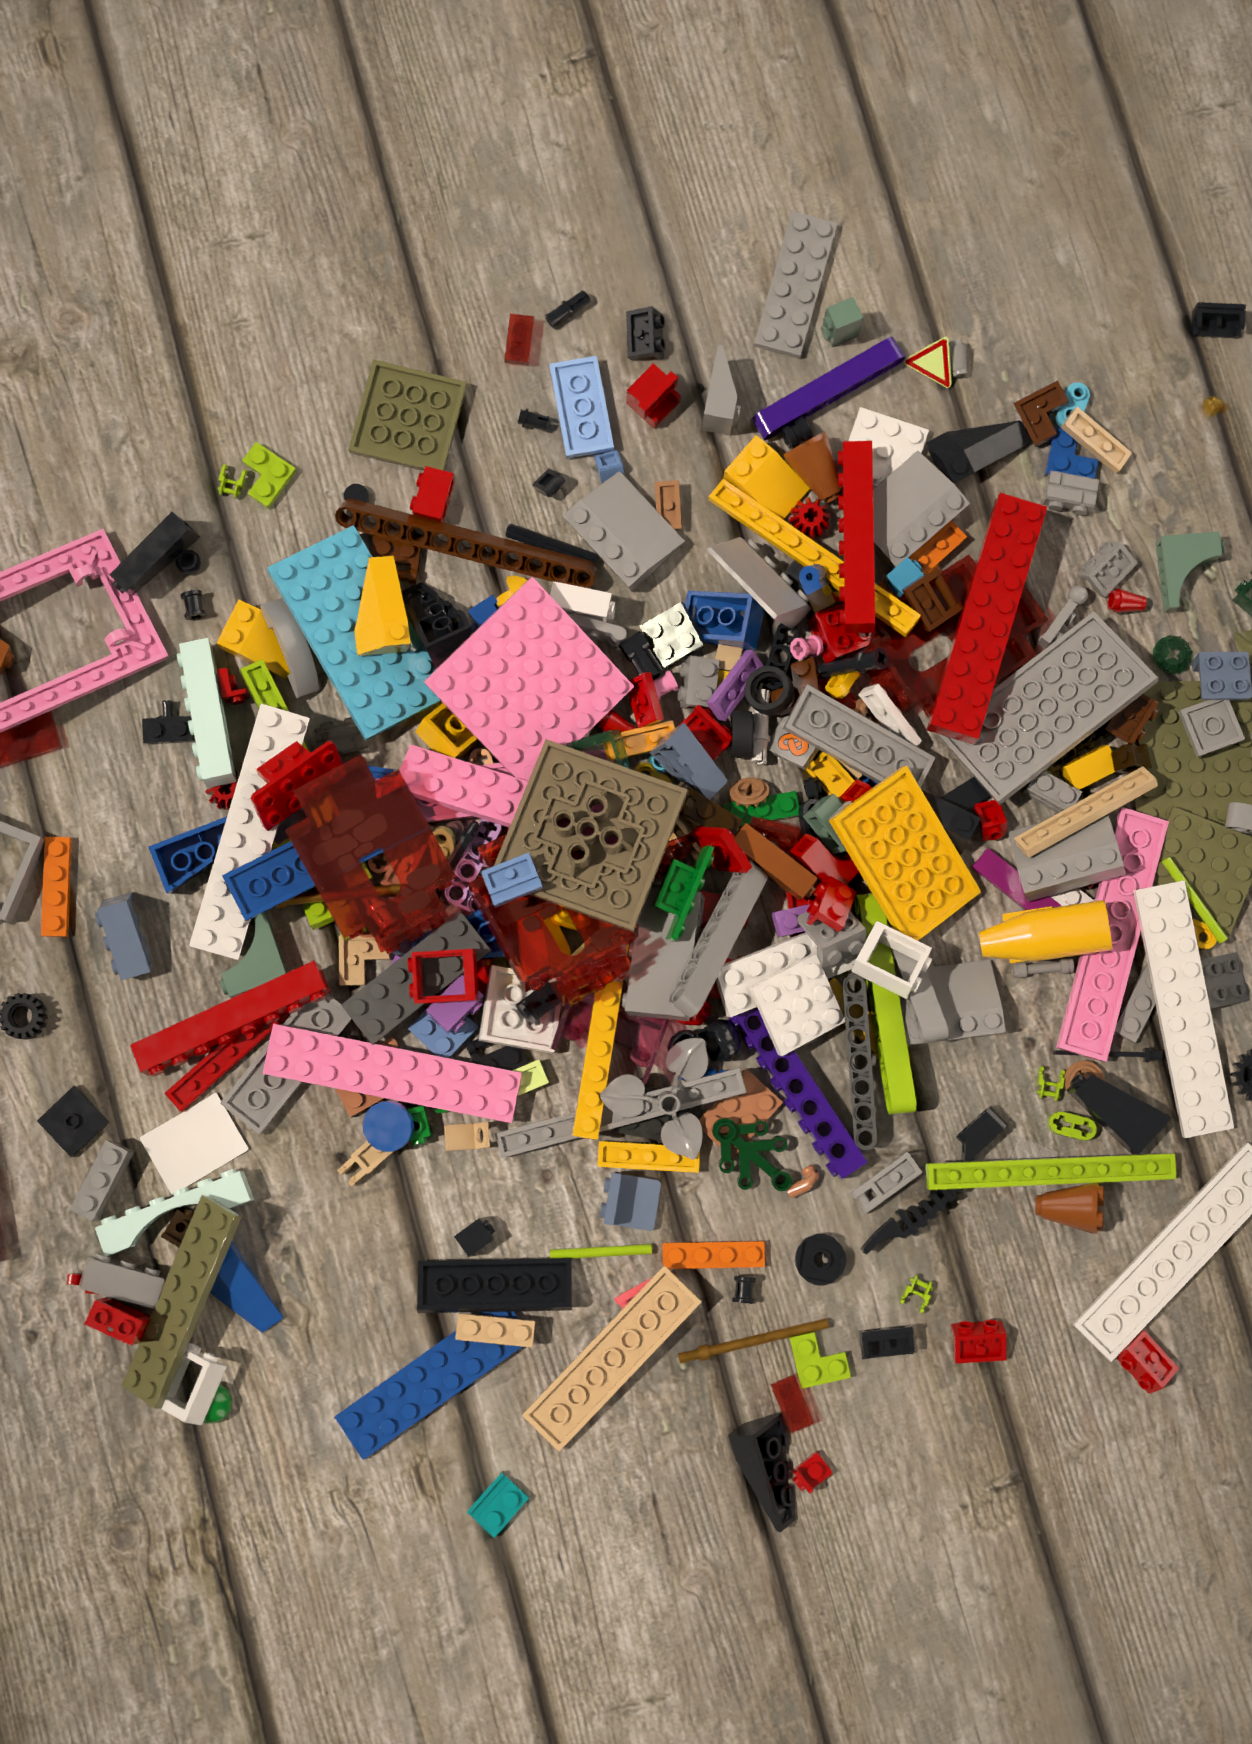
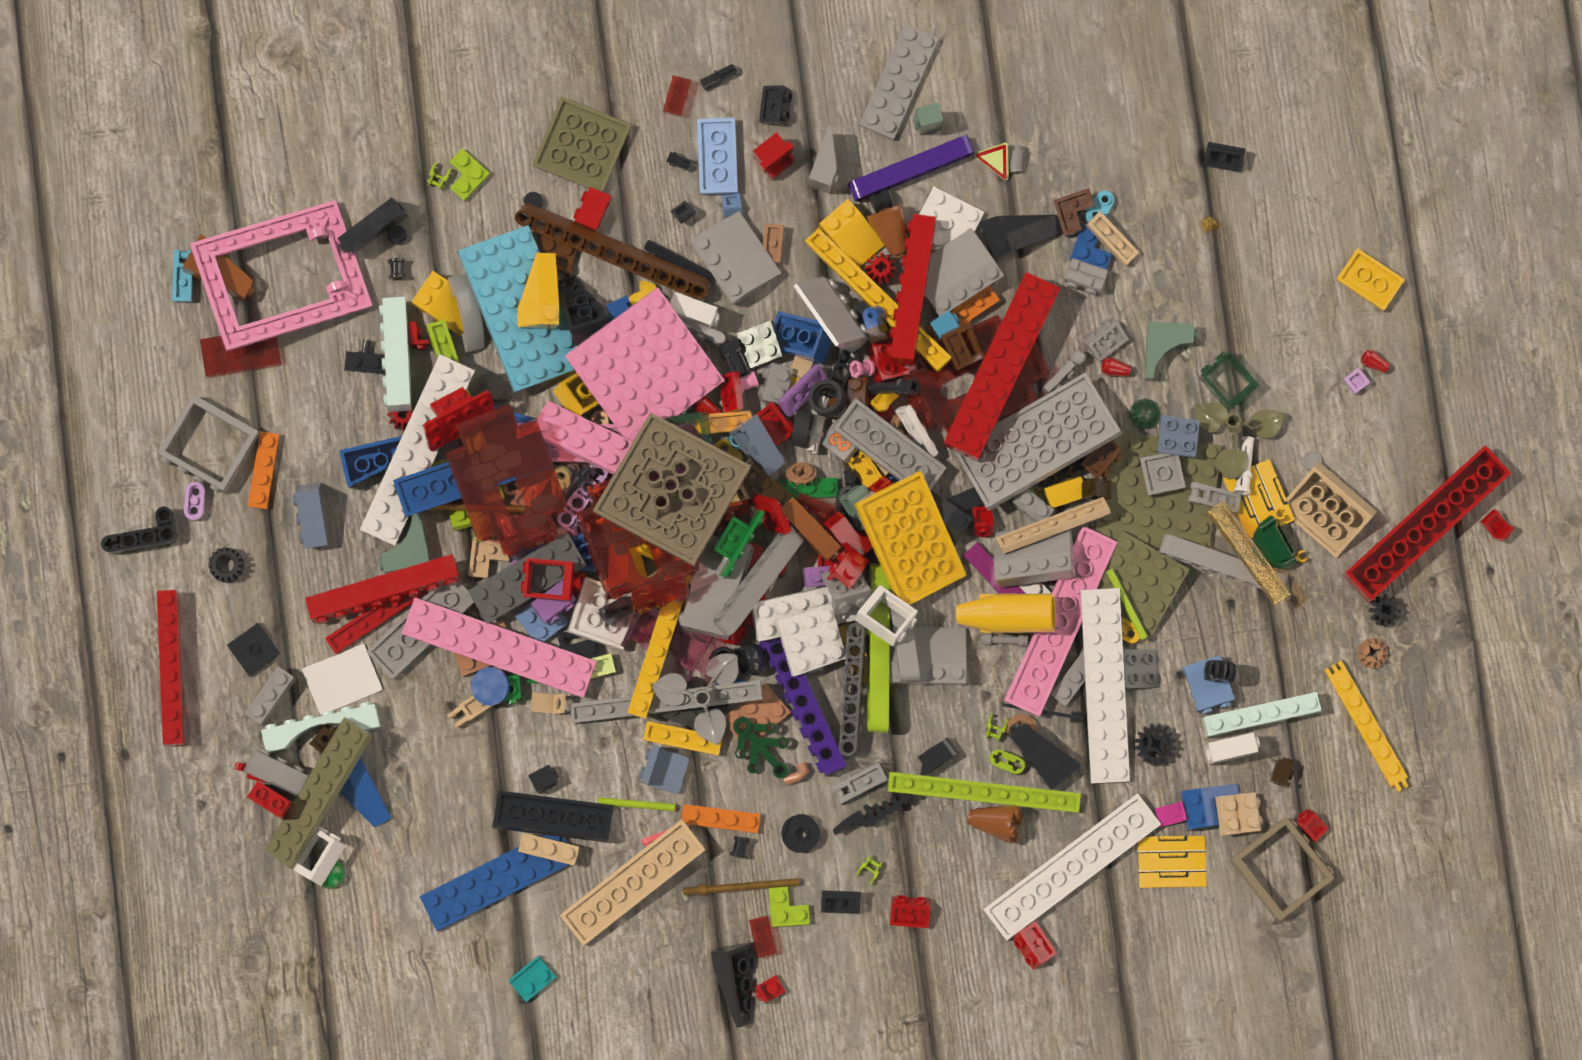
camera: 10 degrees right, 0 degrees up
medium blue plate [481,853,543,907] -> none

